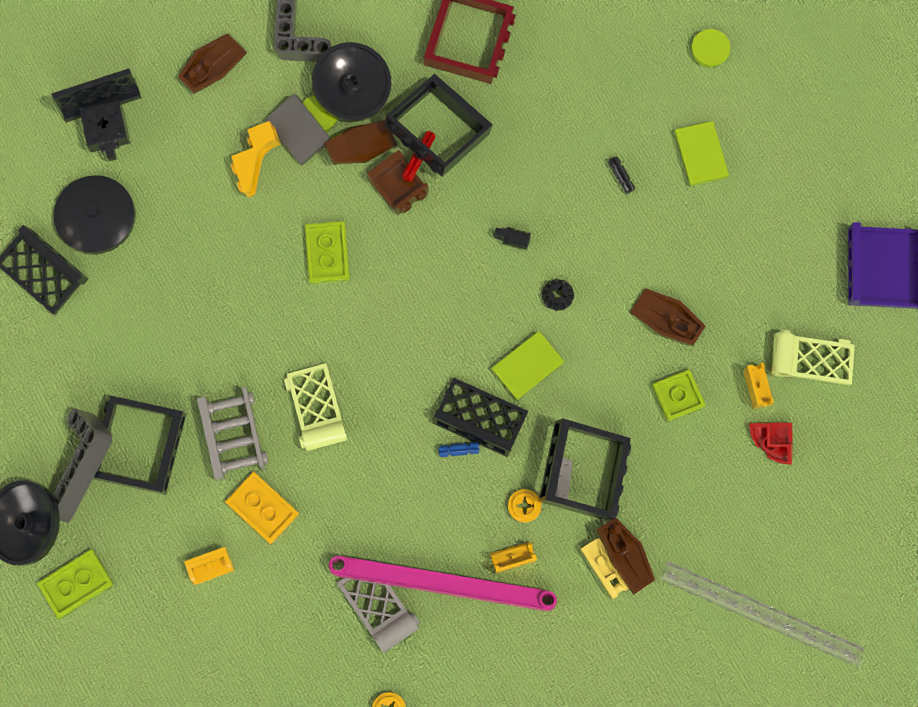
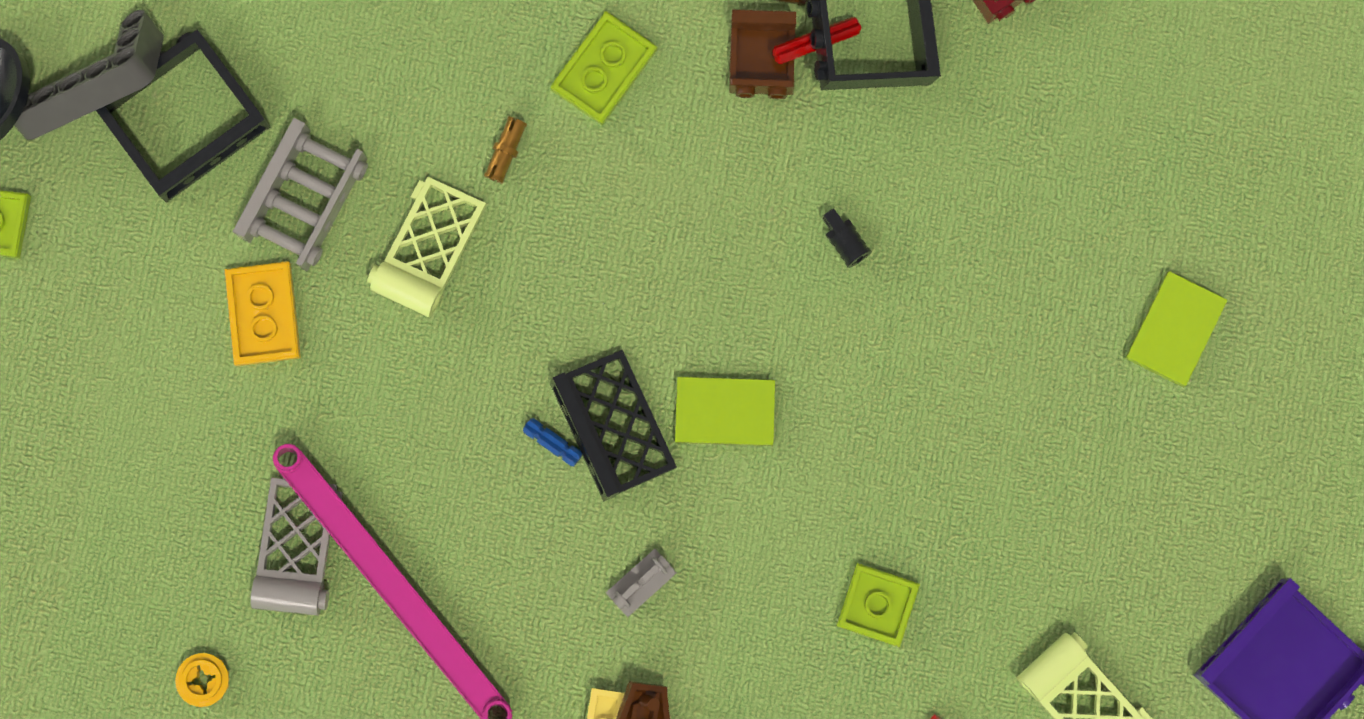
camera: 45 degrees right, 5 degrees up
yellow hinge [184,547,235,585] -> none
yellow hinge [490,542,537,574] -> none
yellow gear [508,489,541,523] -> none
black window [538,418,631,521] -> none
black gear [542,278,574,311] -> none
black axle [609,156,635,194] -> none
reddish brown piece [630,288,705,346] -> none
lime tile [691,29,731,68] -> none
yellow hinge [743,363,774,409] -> none
none -> pearl gold pin [484,116,527,184]

